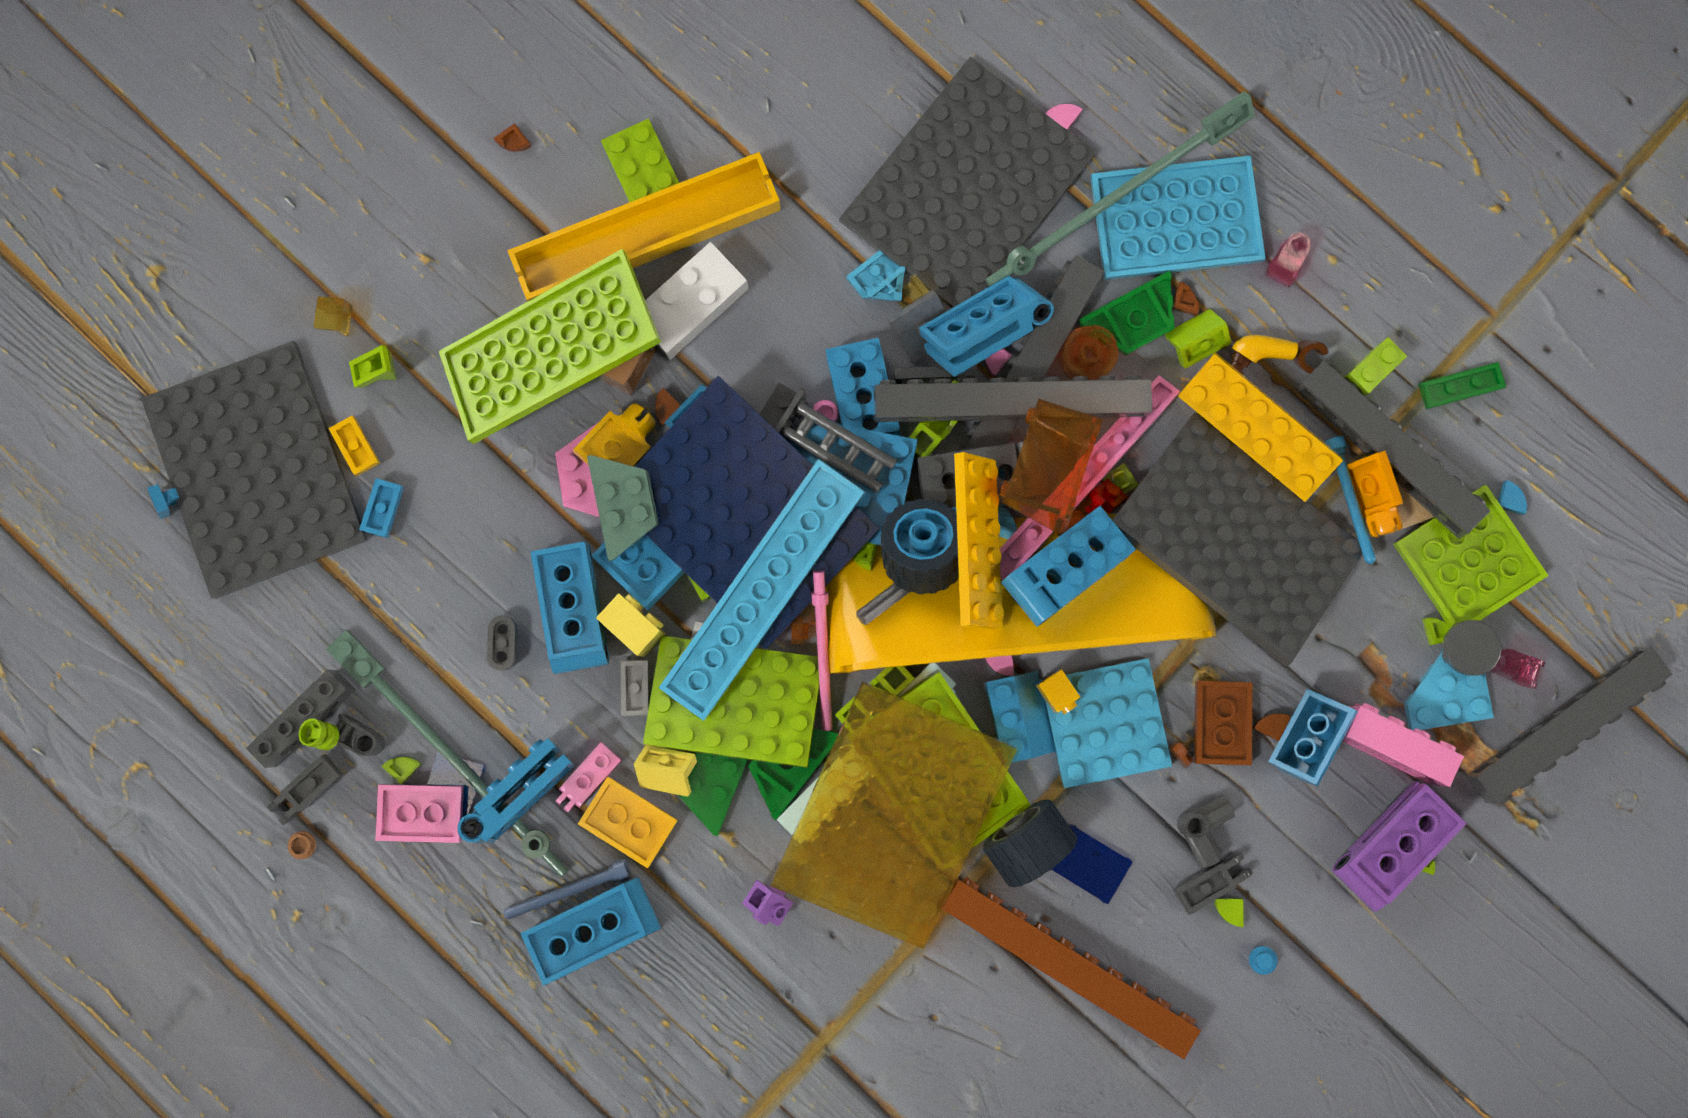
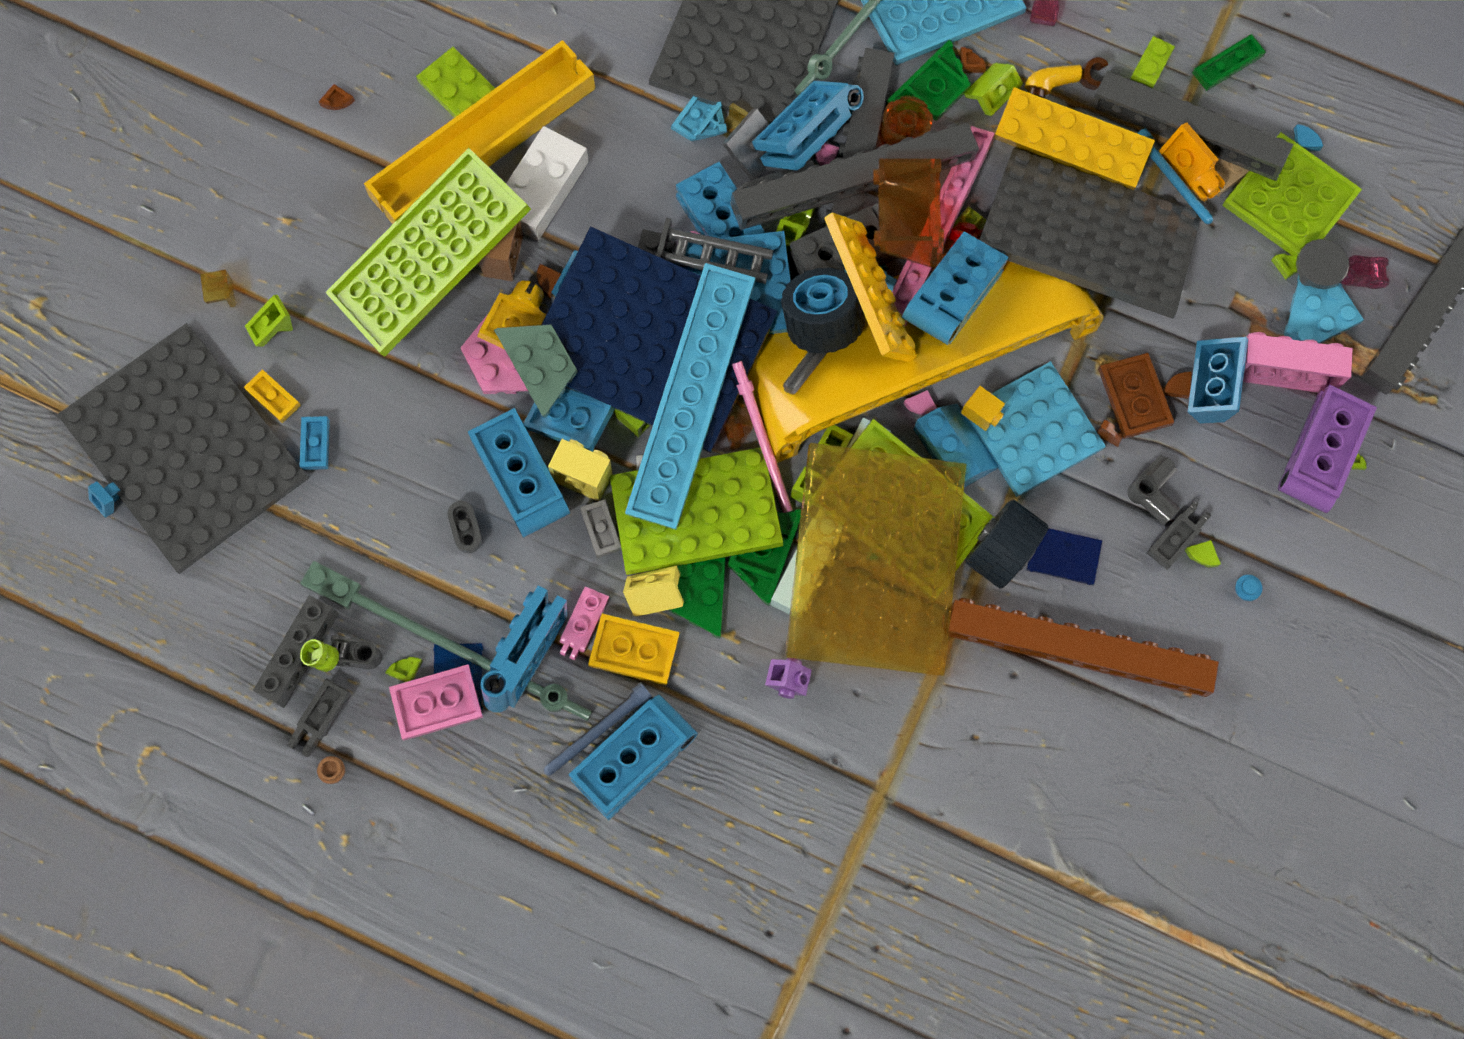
camera: 25 degrees left, 10 degrees down
lime tile [853,543,877,571] -> none

